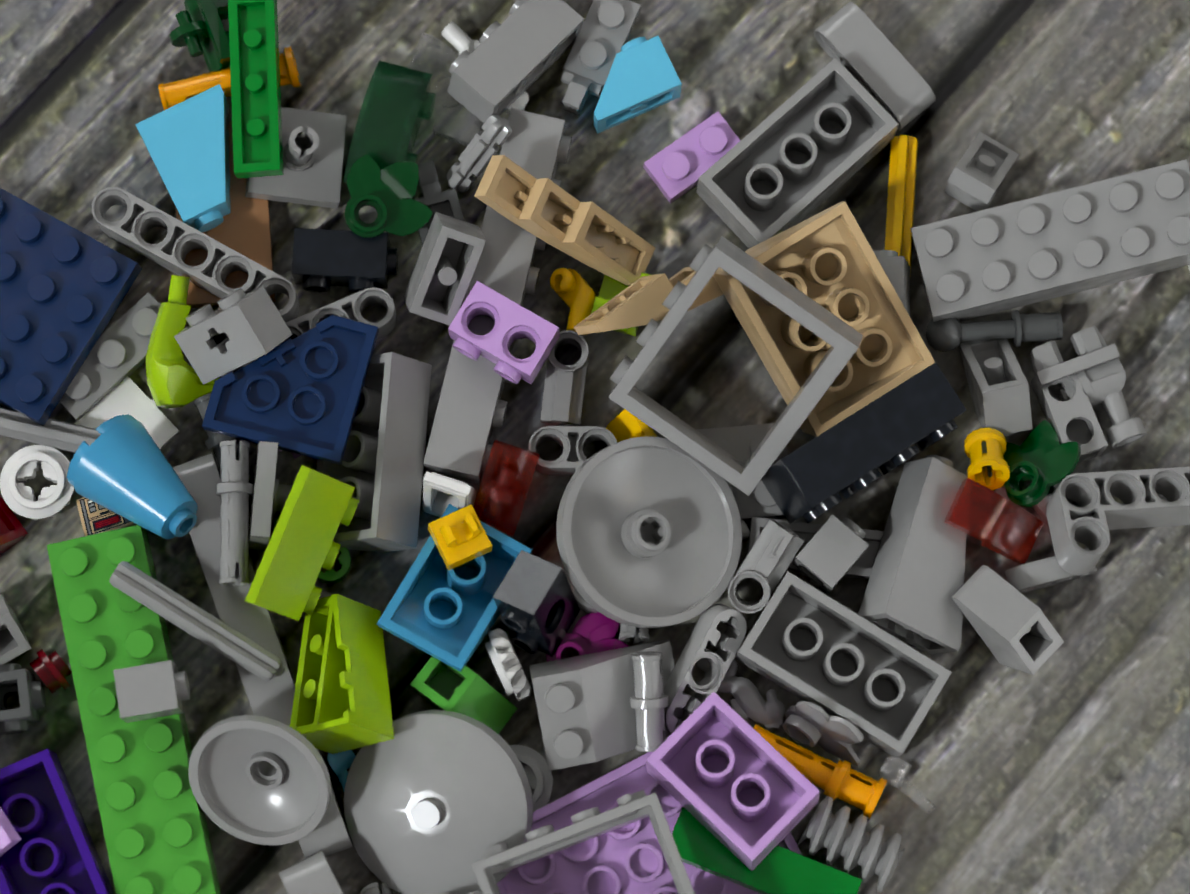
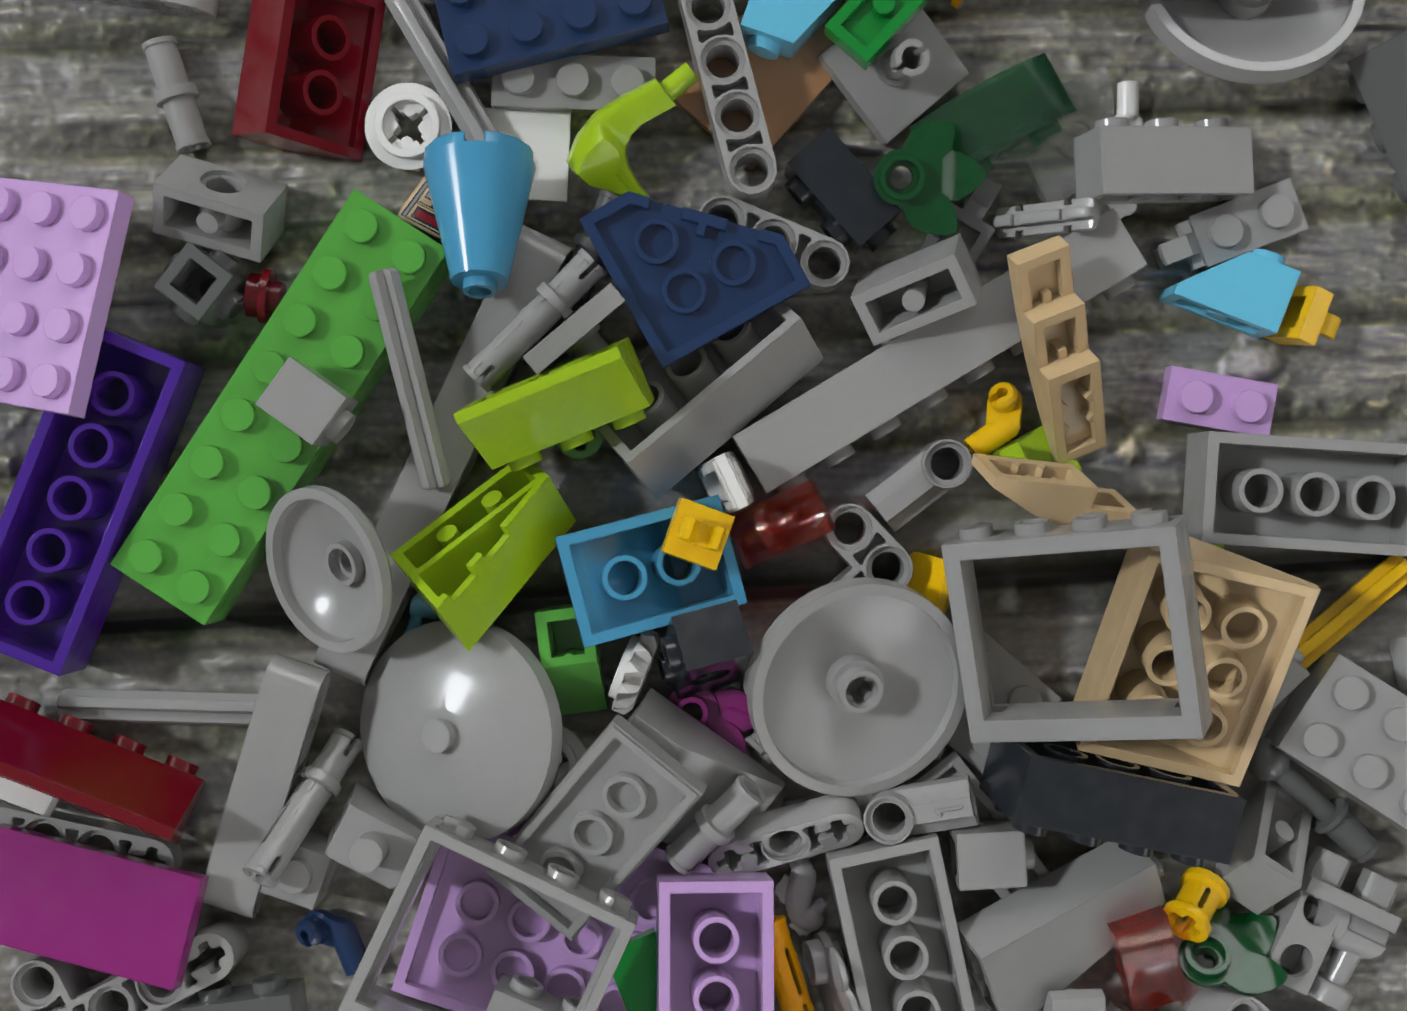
camera: 50 degrees right, 10 degrees up
light grey brick [174,286,292,385] -> none
lavender brick [448,281,560,384] -> none
none -> light grey tile [485,713,707,941]
none -> yellow tile [1263,286,1341,346]

